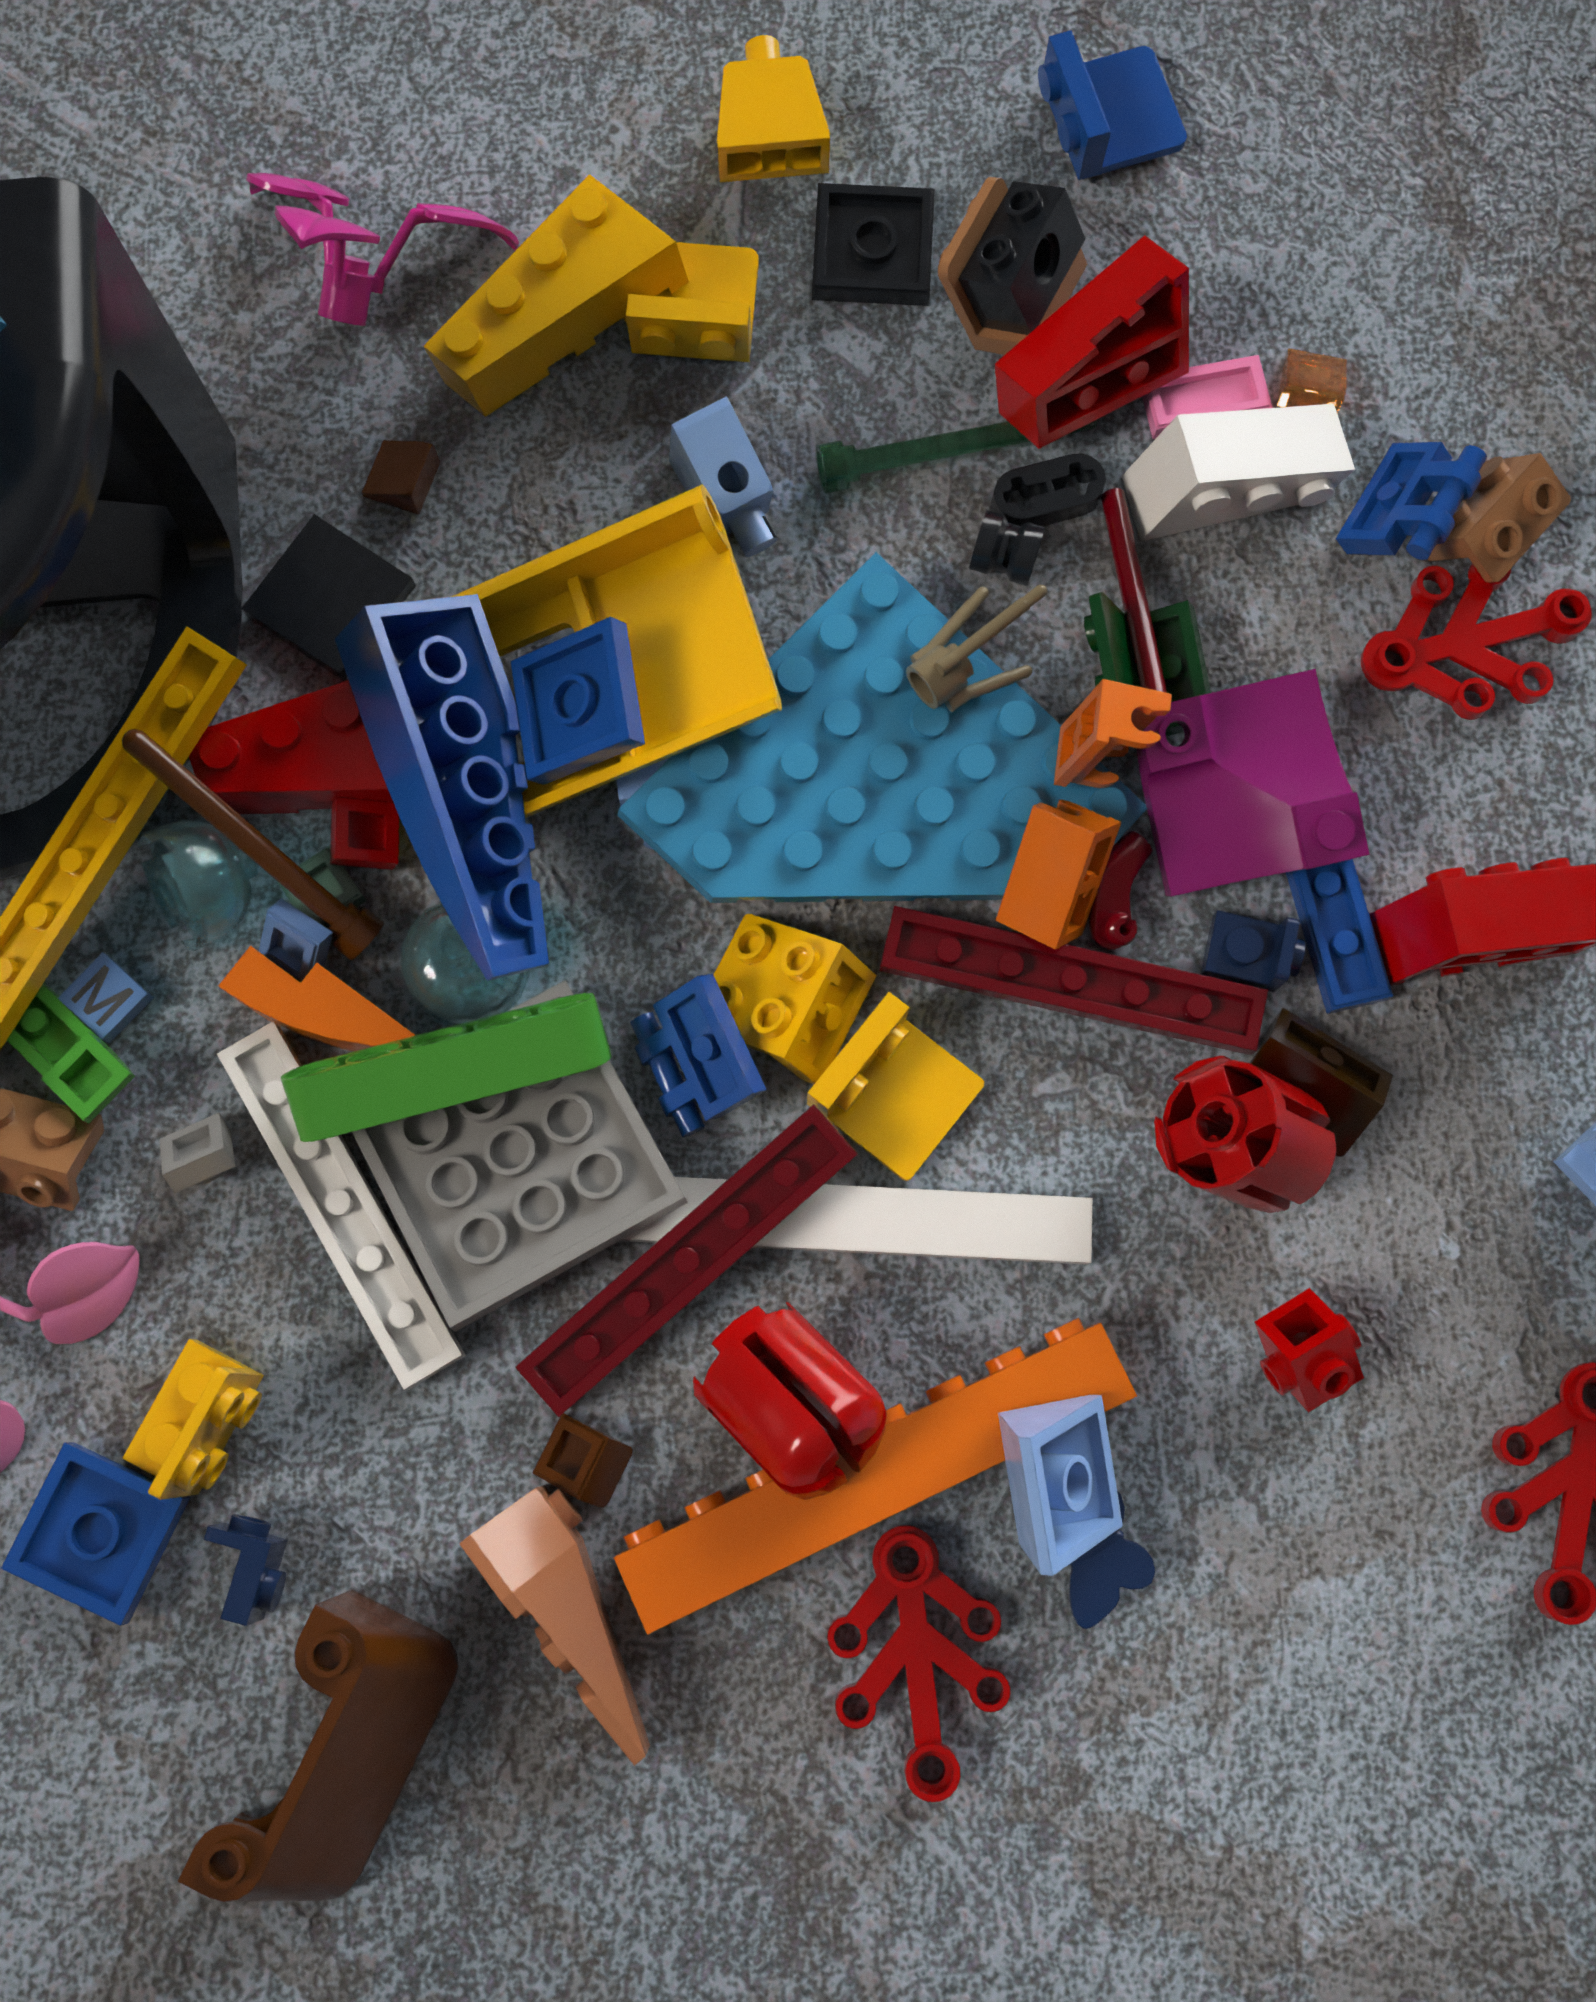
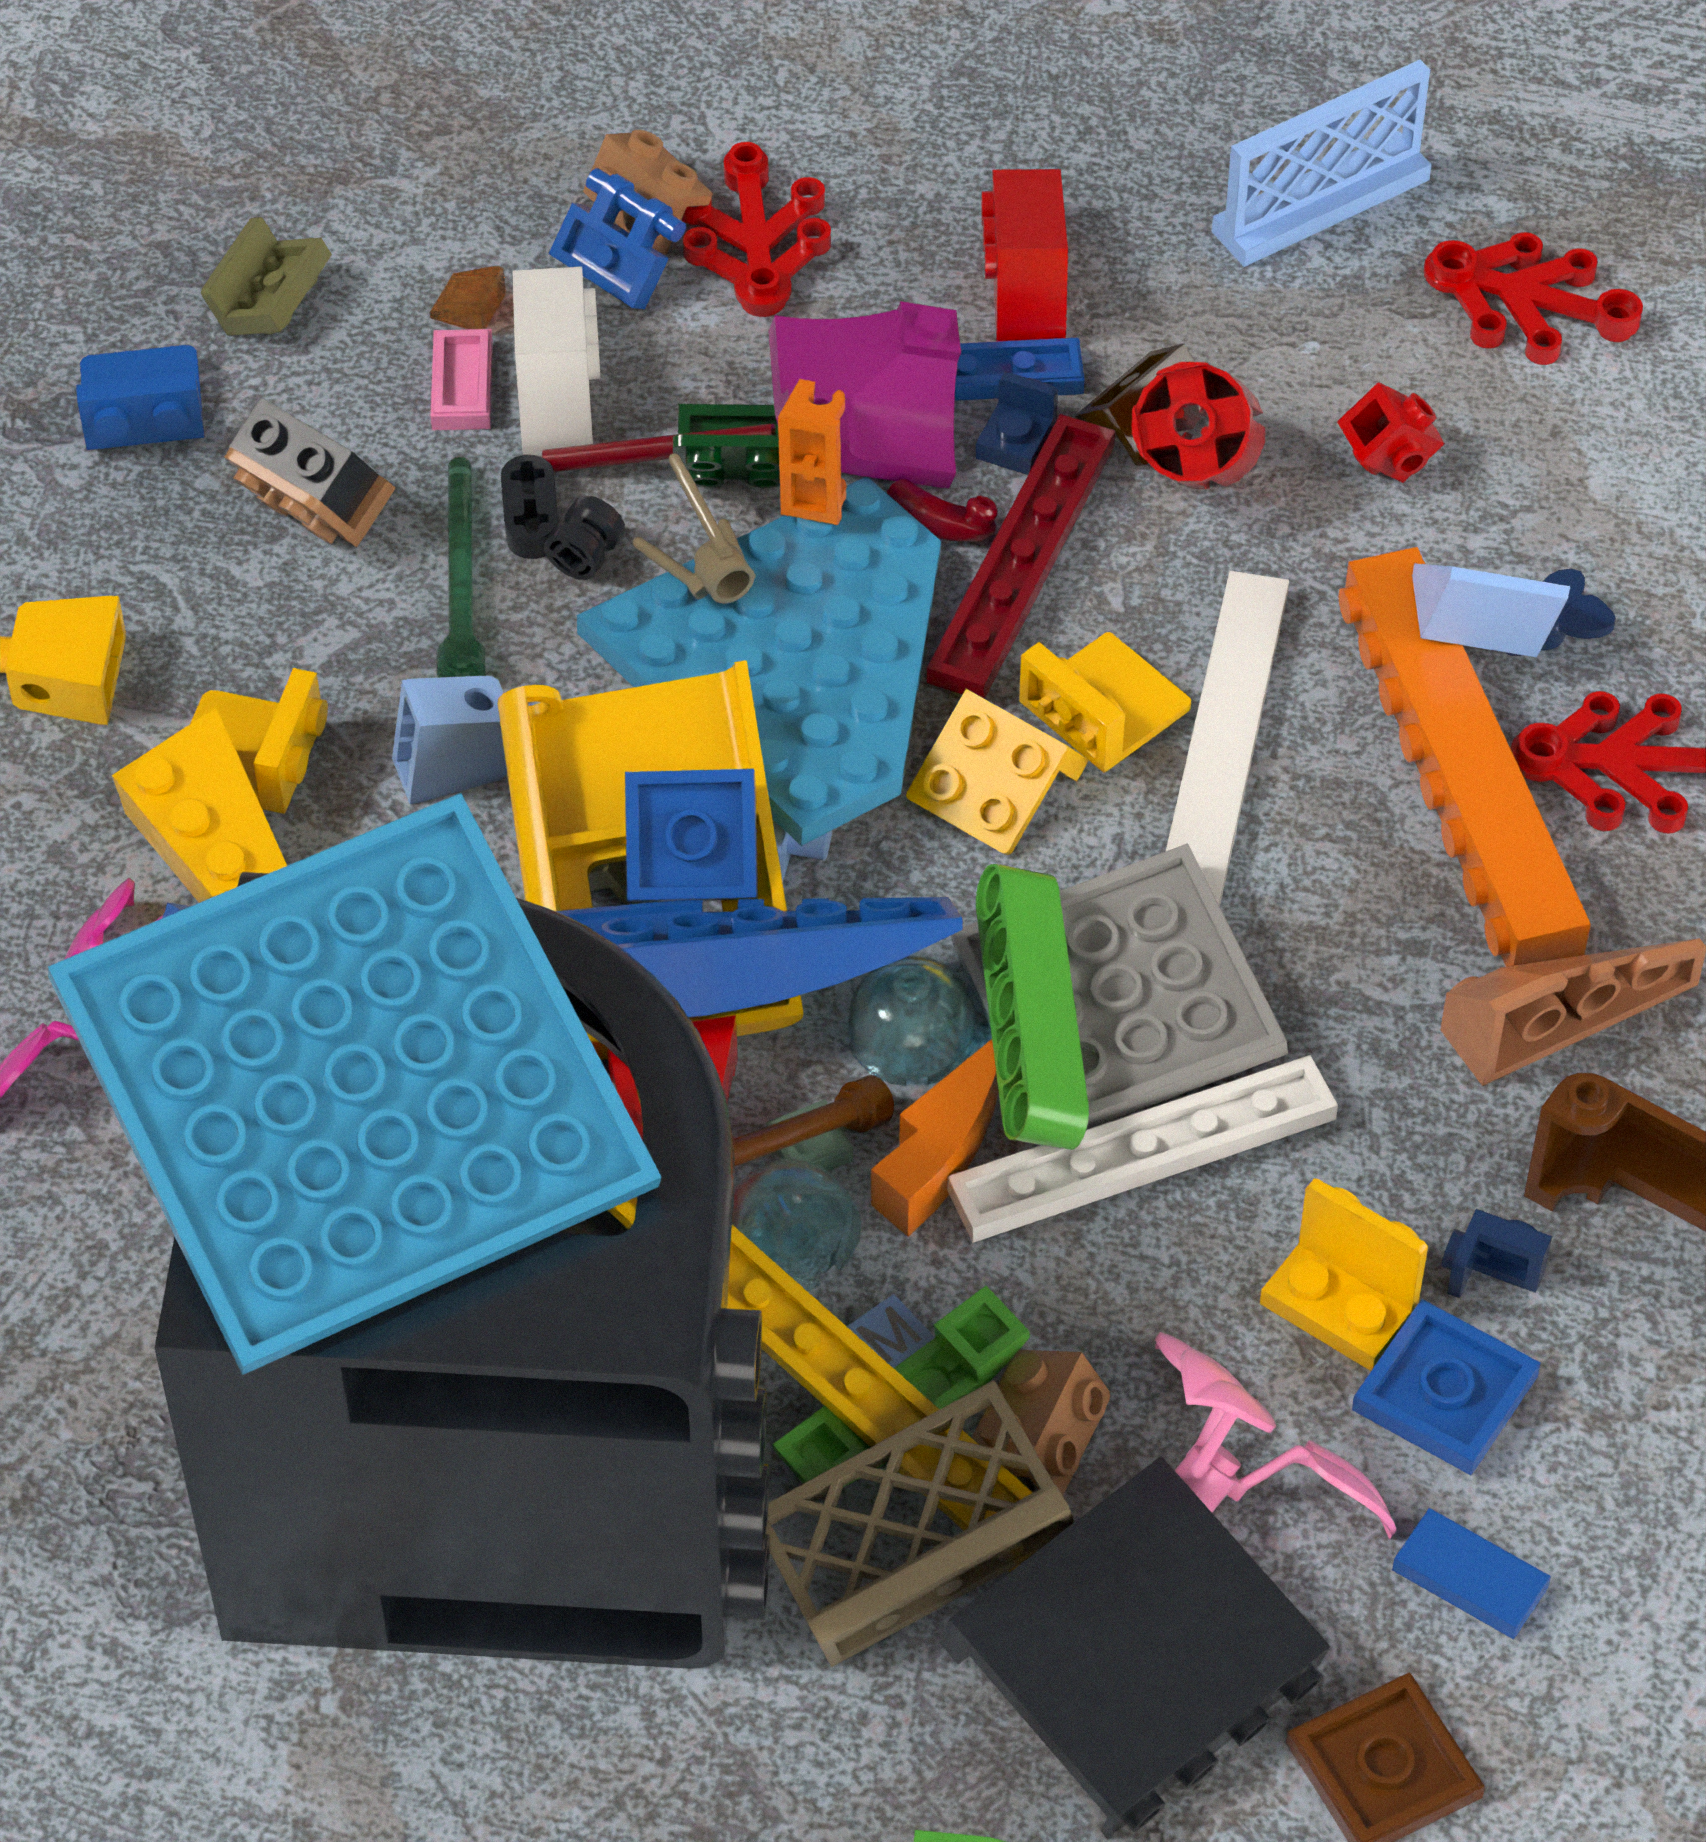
camera: 80 degrees left, 25 degrees down
light grey plate [160,1113,235,1194] -> none
medium blue tile [259,898,333,981] -> none
red plate [330,797,399,870] -> none
dark red plate [515,1104,858,1417] -> none
reddish brown slope [532,1413,633,1508] -> none
blue plate [630,974,767,1137] -> none
red cylinder [693,1302,887,1500] -> none
black tile [812,183,935,306] -> none
red wedge [994,235,1189,449] -> none
orange hinge [995,800,1121,950] -> none
none -> olive bracket [201,217,332,336]

